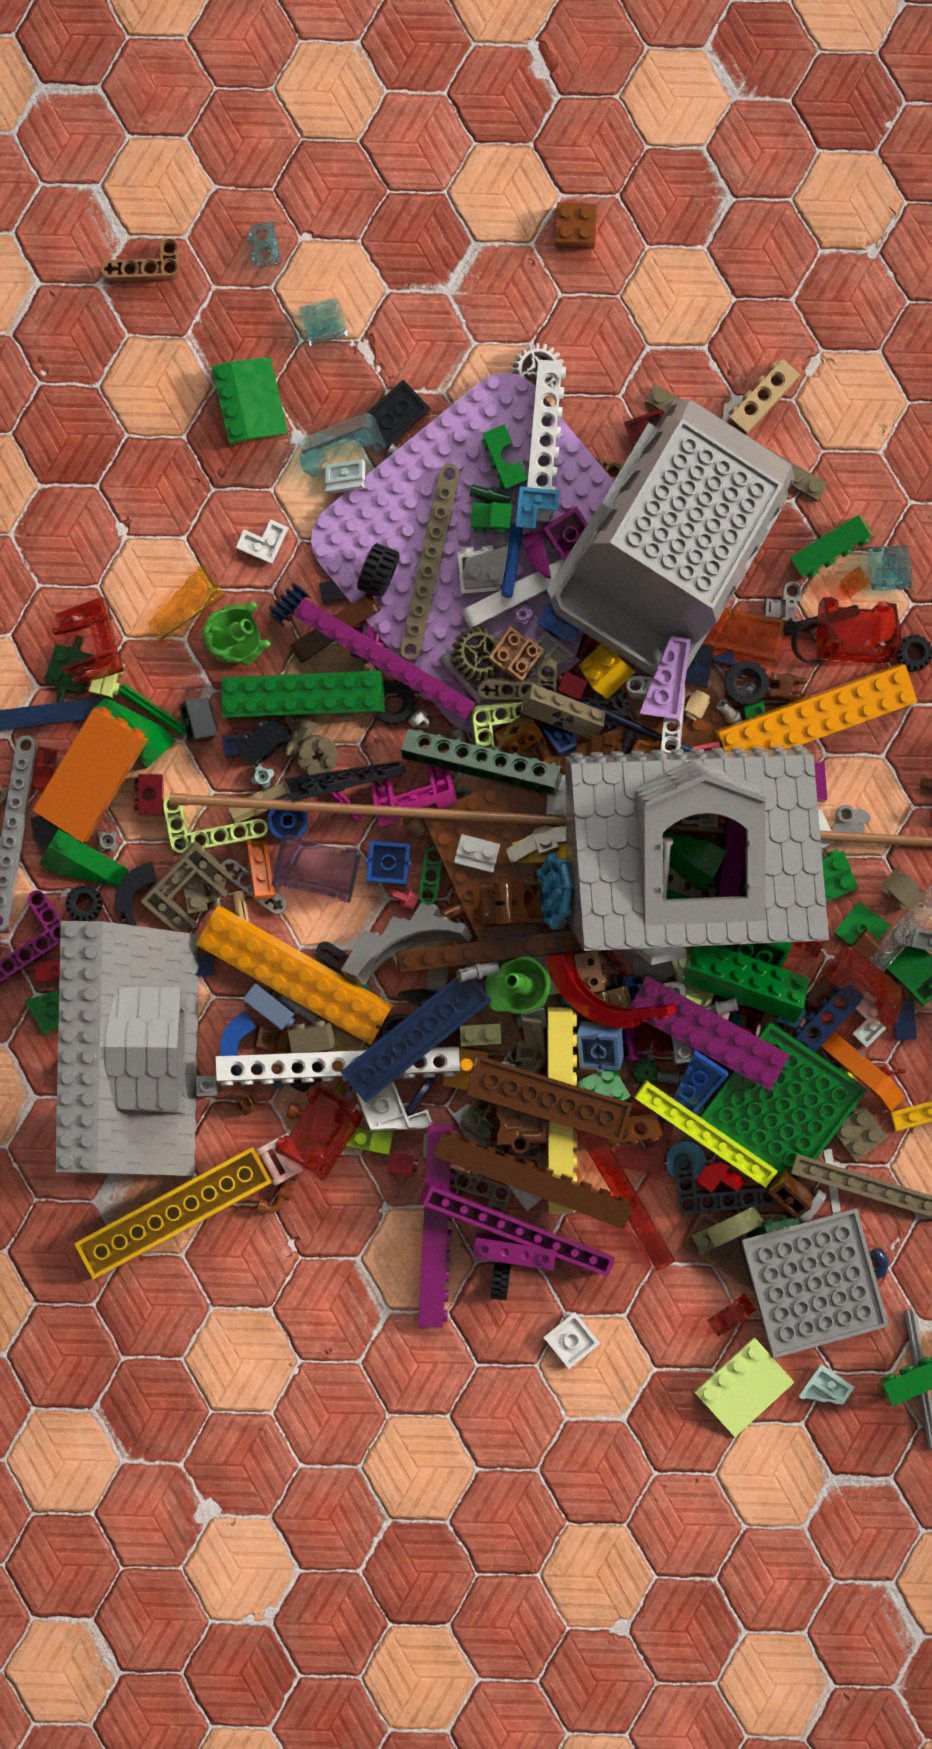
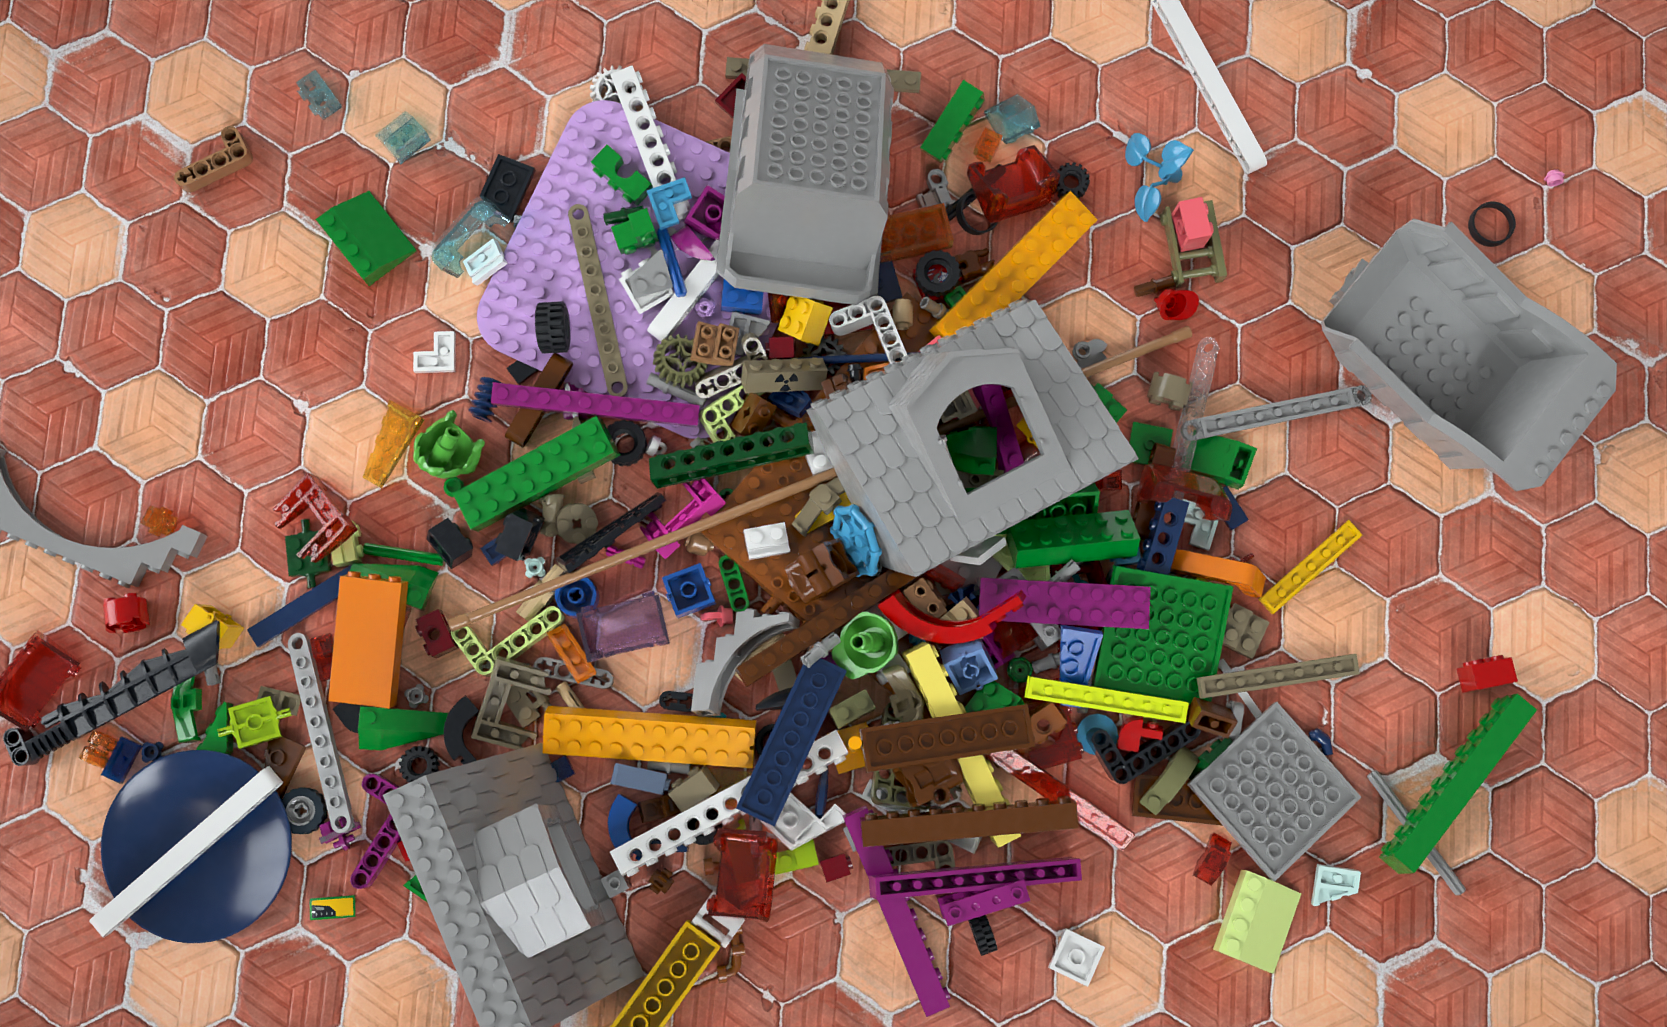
camera: 25 degrees left, 5 degrees down
lavender wing [639,636,691,719] -> none
dark blue slope [712,651,736,667] -> none
none -> green plate [443,477,464,497]

